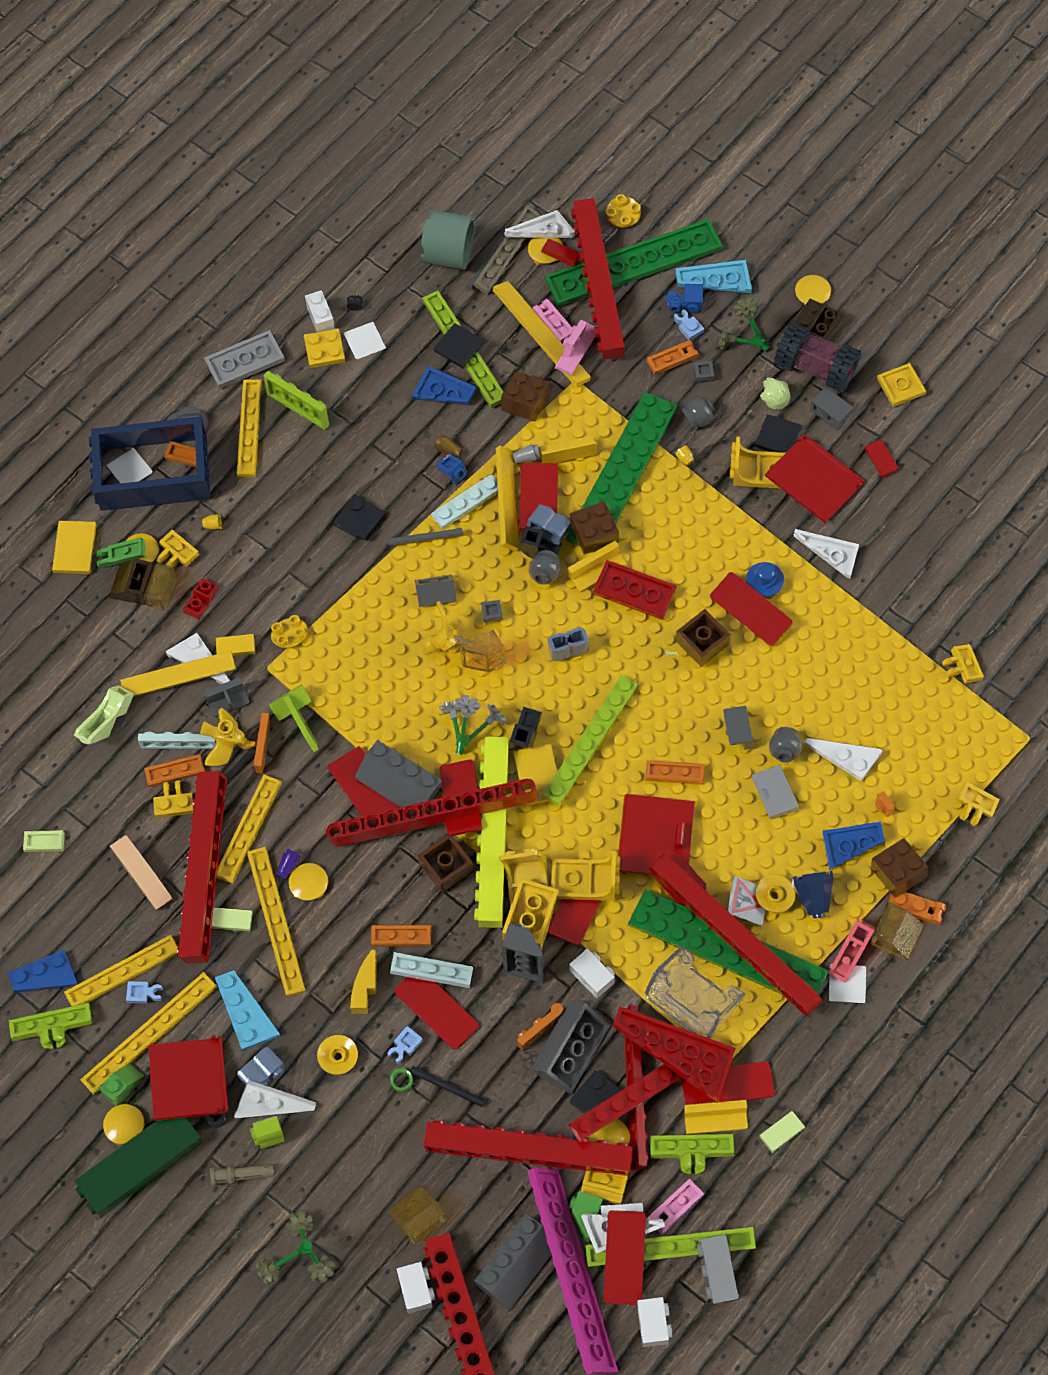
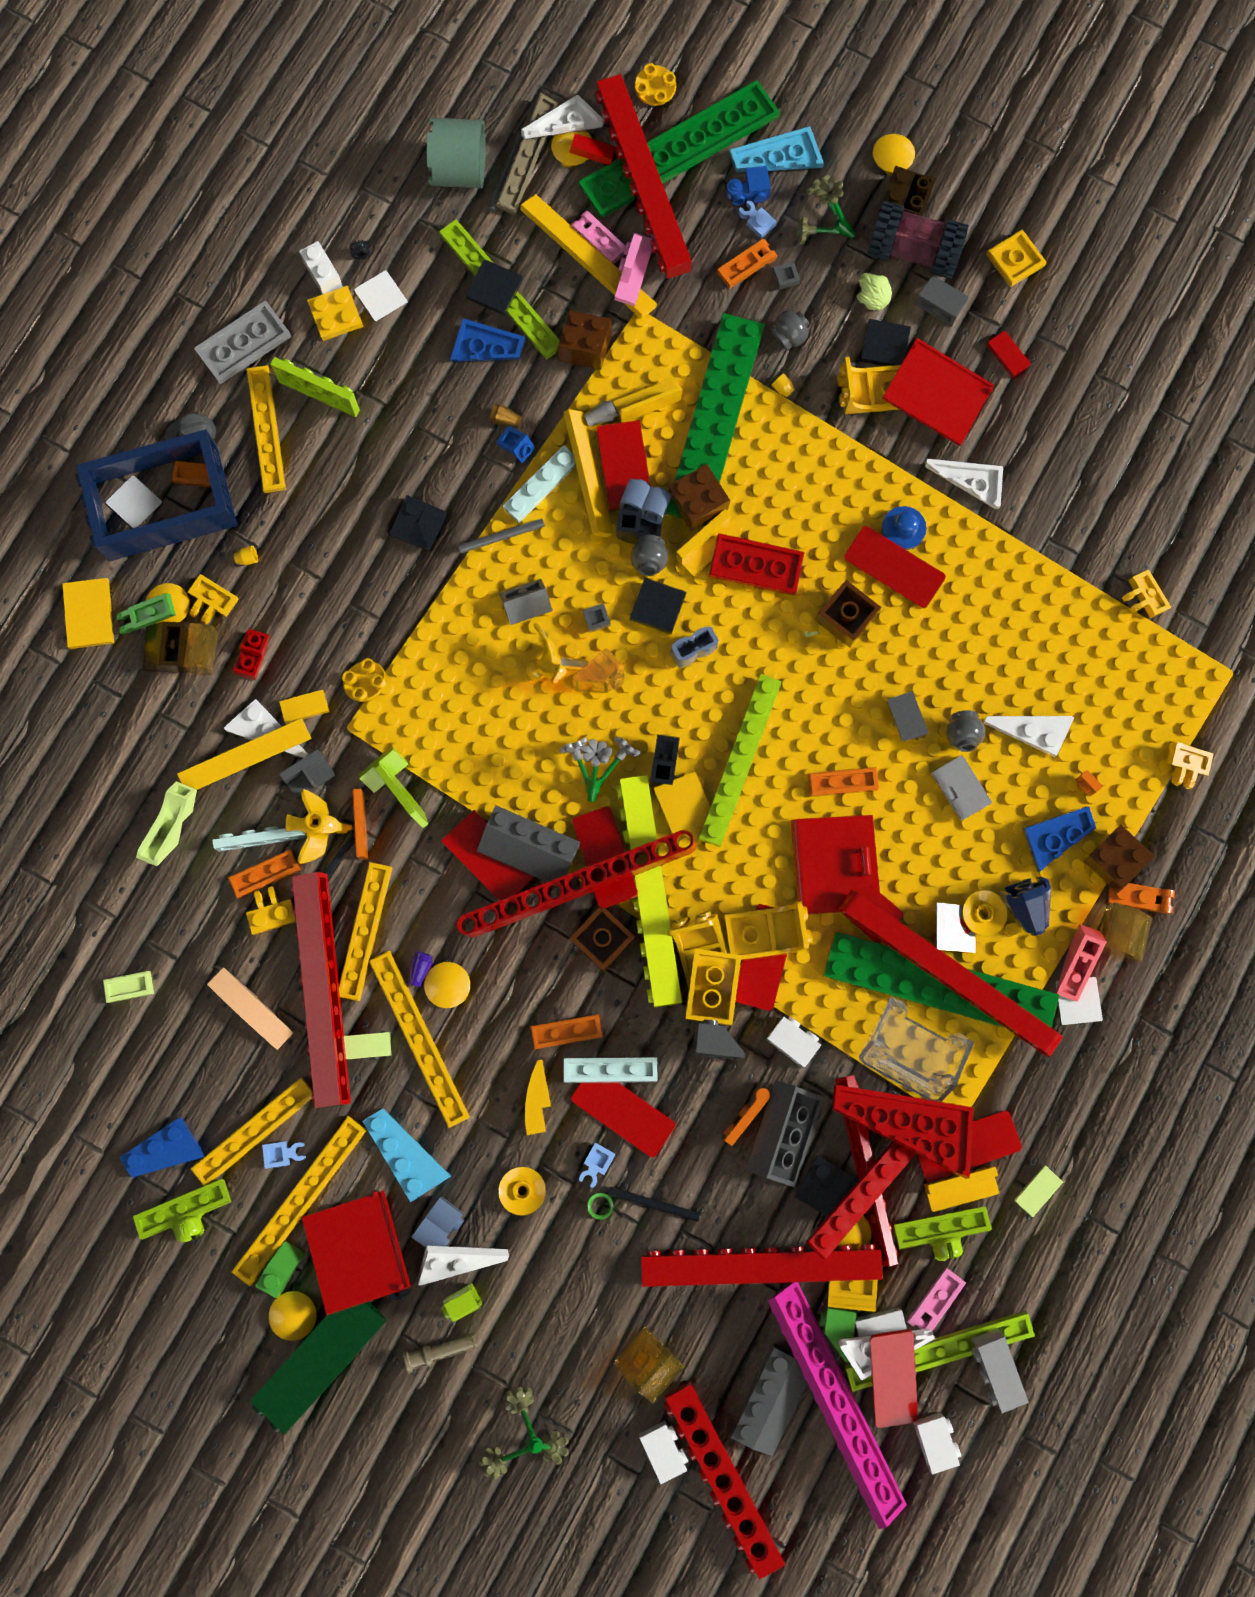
camera: 15 degrees left, 15 degrees up
none -> black tile [630,578,687,635]

